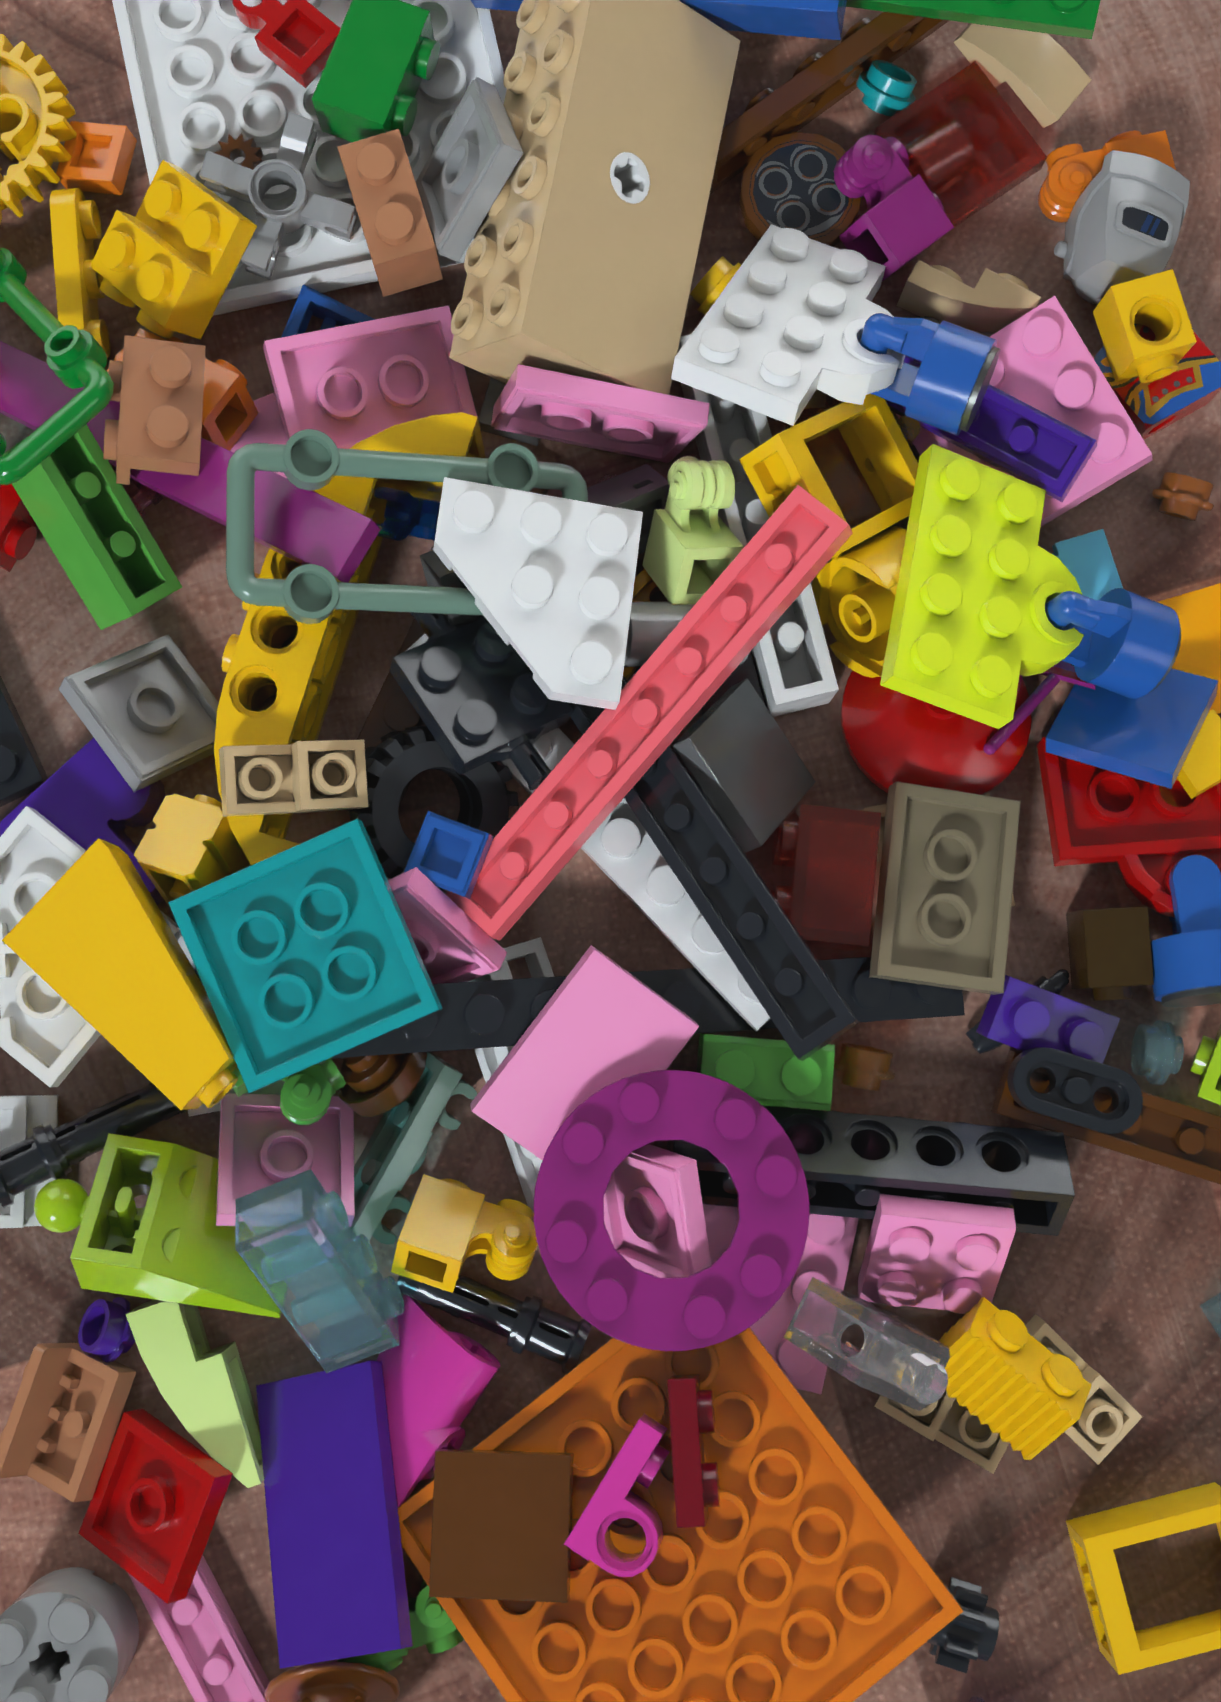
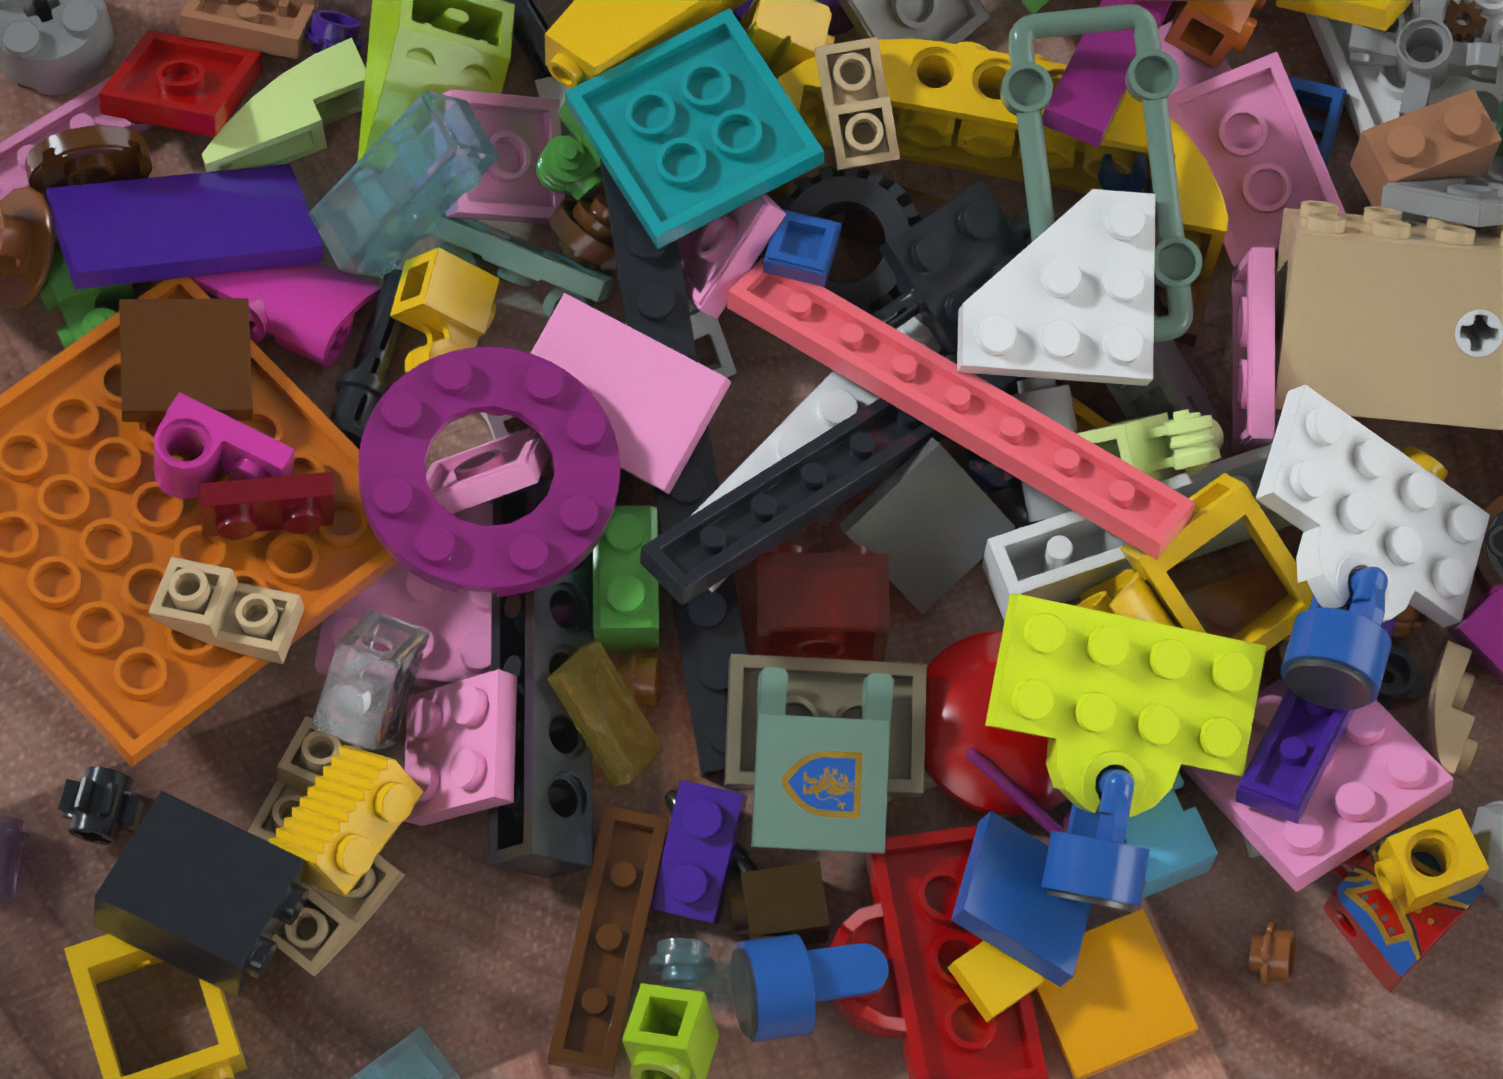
camera: 85 degrees right, 15 degrees down
black plate [1007,1047,1143,1134] -> none
none -> reddish brown tile [25,126,153,194]
none -> black brick [93,790,309,997]
none -> tan slope [148,557,305,664]
none -> clear yellow tile [547,640,664,787]
none -> sand green flag [751,667,894,854]

